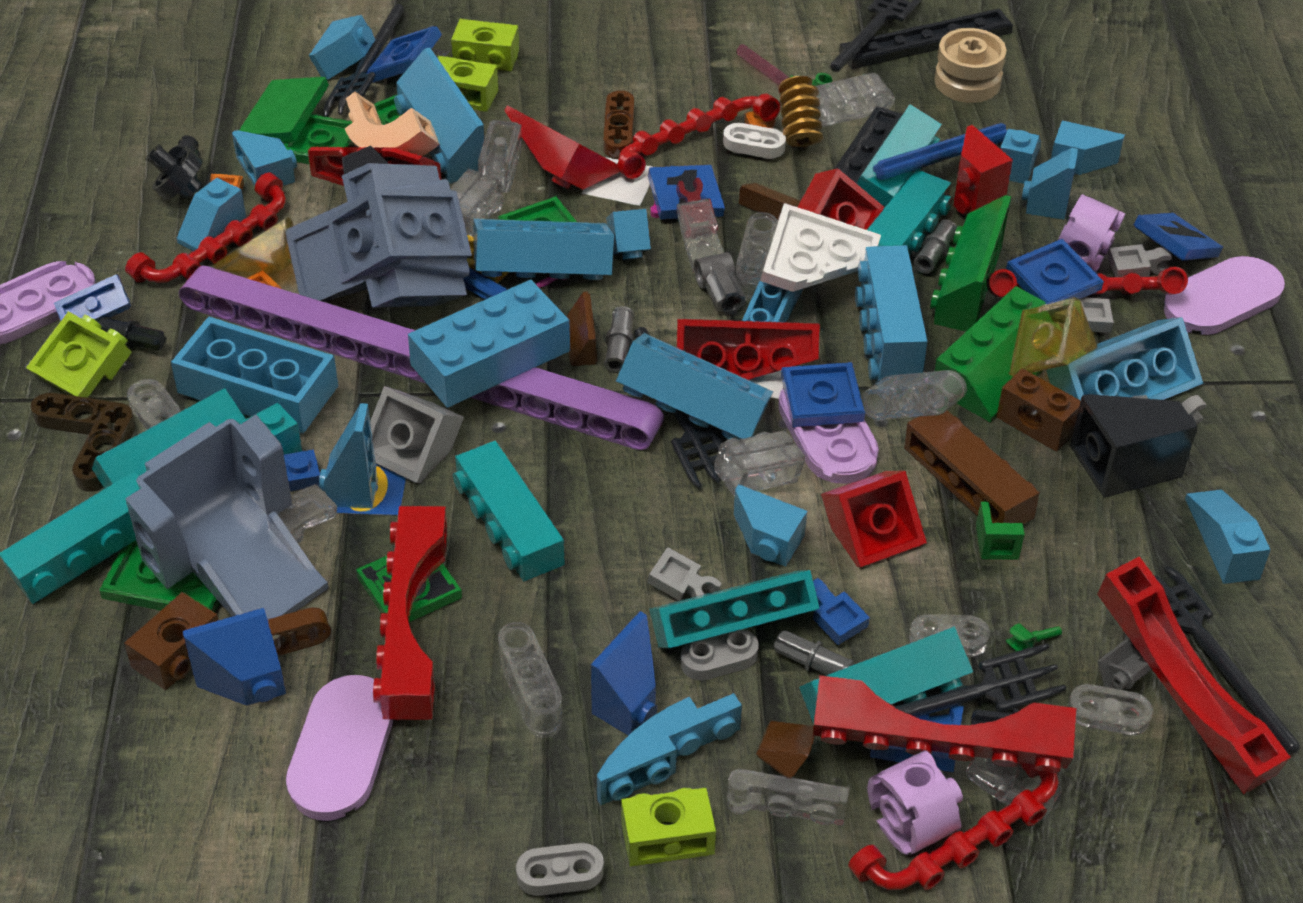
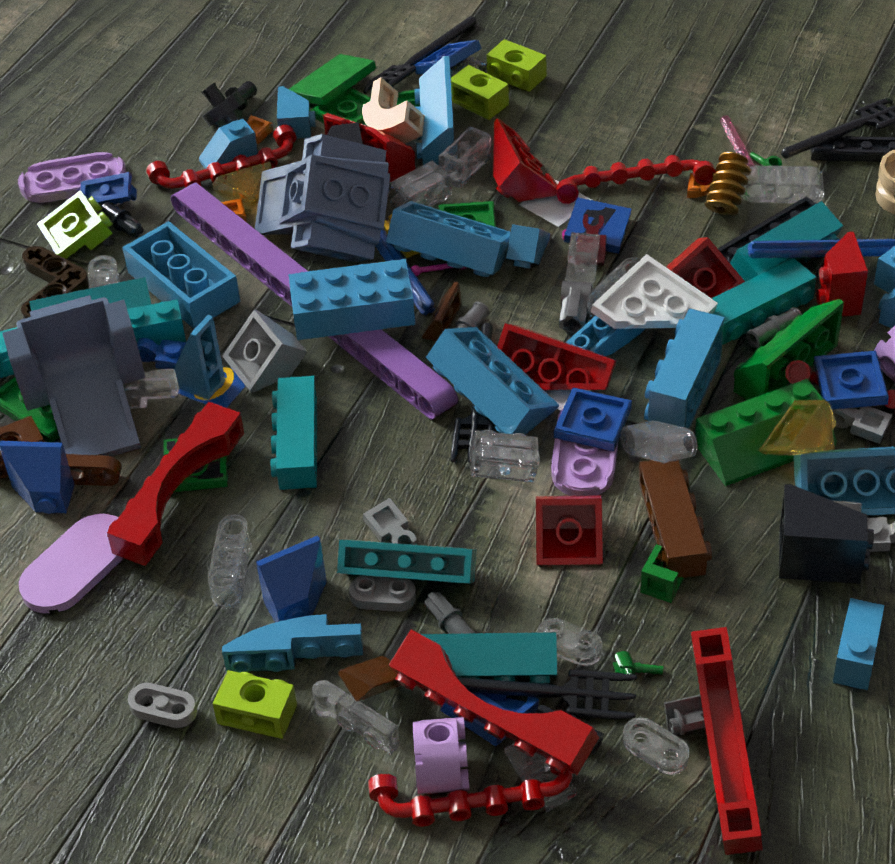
camera: 30 degrees right, 0 degrees up
dark azure slope [309,15,376,80] -> none
reddish brown beam [603,90,634,159] -> none
white plate [723,123,786,159] -> none
dark azure slope [734,484,807,567] -> none
reddish brown slope [739,183,800,220] -> none
blue plate [813,578,870,645] -> none
reddish brown brick [996,368,1081,452] -> none
black piece [1153,566,1300,754] -> none

